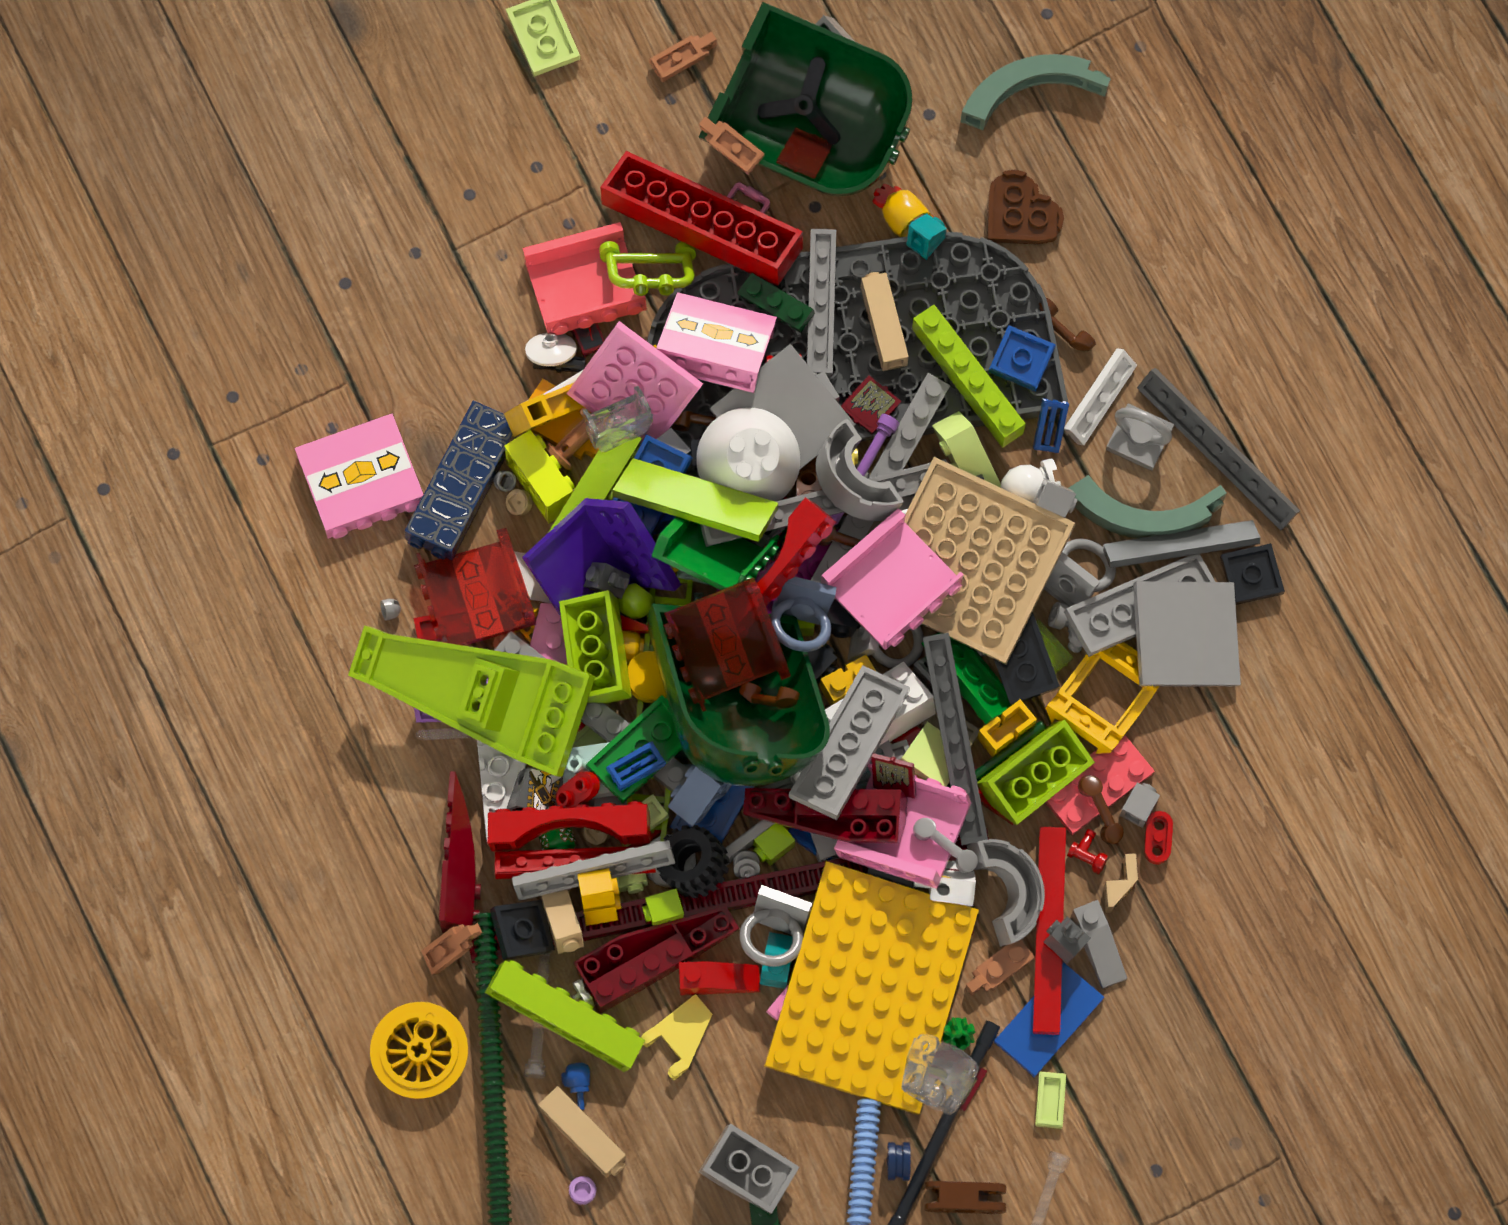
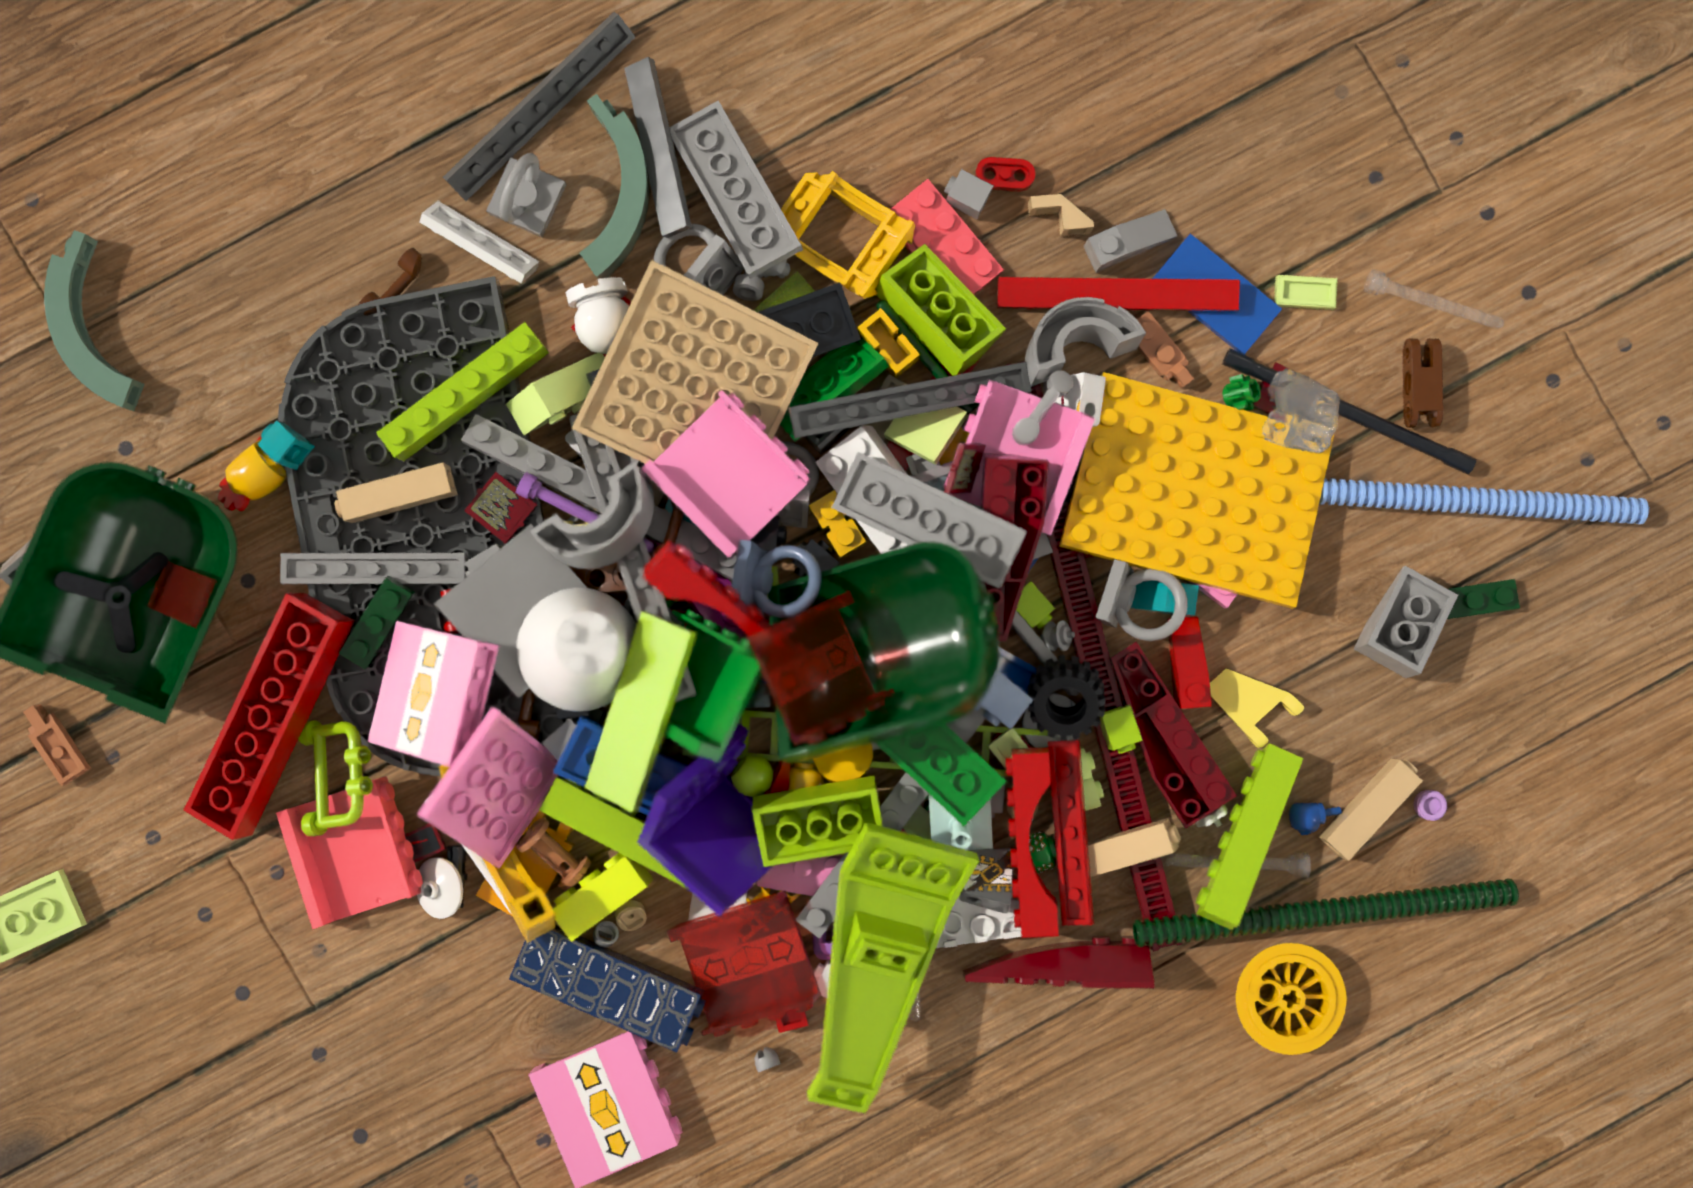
camera: 90 degrees left, 15 degrees up
nougat hinge [421,923,482,975] -> none
black plate [490,899,555,961] -> none
light grey plate [512,840,675,901] -> none
red plate [556,771,600,808] -> none
yellow piece [577,868,621,926] -> none
clear piece [582,386,653,452] -> none
dark grey brick [584,562,630,599] -> none
blue tile [606,741,666,791] -> none
nougat hinge [699,117,765,175] -> none
bright pink piece [727,183,770,214] -> none
reddish brown bar [739,682,800,709] -> none
dark blue wheel [887,1142,911,1181] -> none
reddish brown plate [987,169,1064,244] -> none
blue tile [988,325,1056,392] -> none
blue tile [1033,398,1069,453] -> none
light grey brick [1033,478,1077,517] -> none
dark grey brick [1043,916,1091,963] -> none
red piece [1067,829,1108,875] -> none
reddish brown bar [1078,775,1124,844] -> none
light grey tile [1133,581,1241,687] -> none
black plate [1220,543,1285,605] -> none

